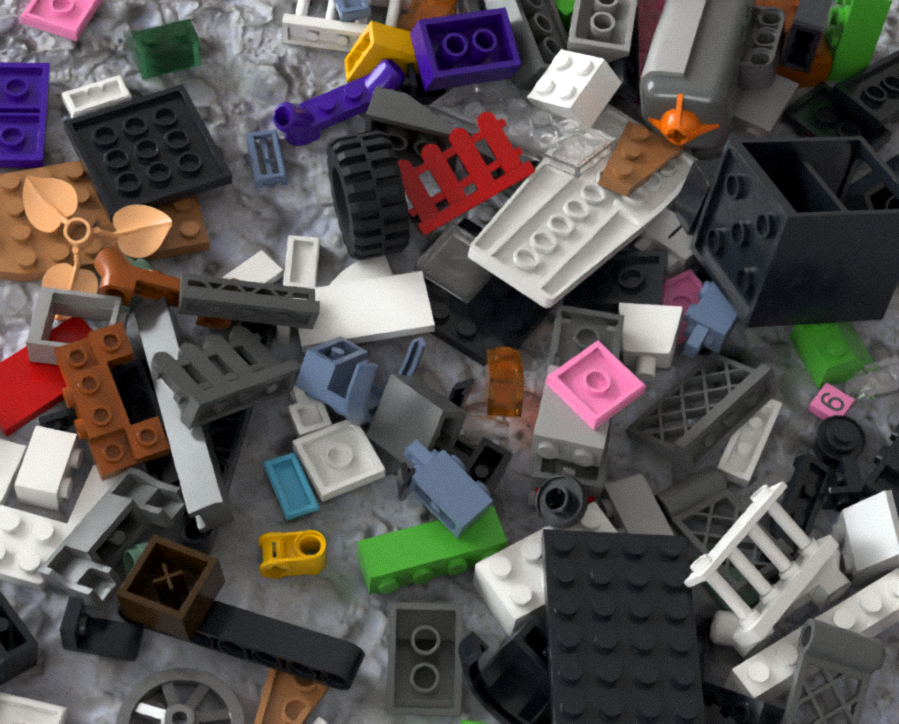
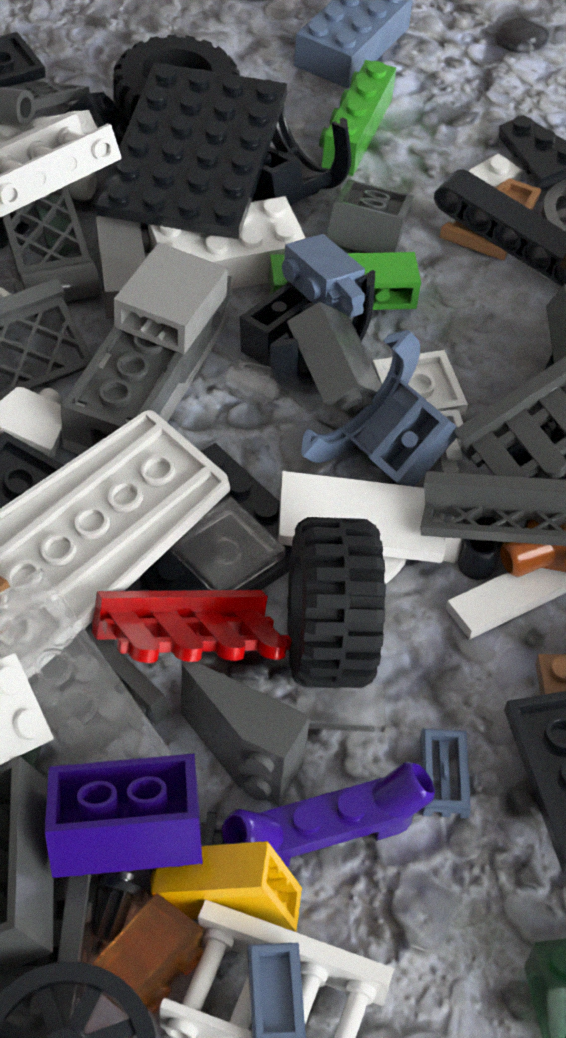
camera: 165 degrees left, 5 degrees down
yellow piece [258,530,327,579] -> none
medium azure tile [262,452,320,521] -> none
white tile [283,235,321,288] -> none
clear orange brick [484,347,525,417] -> none
black plate [535,475,588,529] -> none
bright pink tile [545,340,646,430] -> none

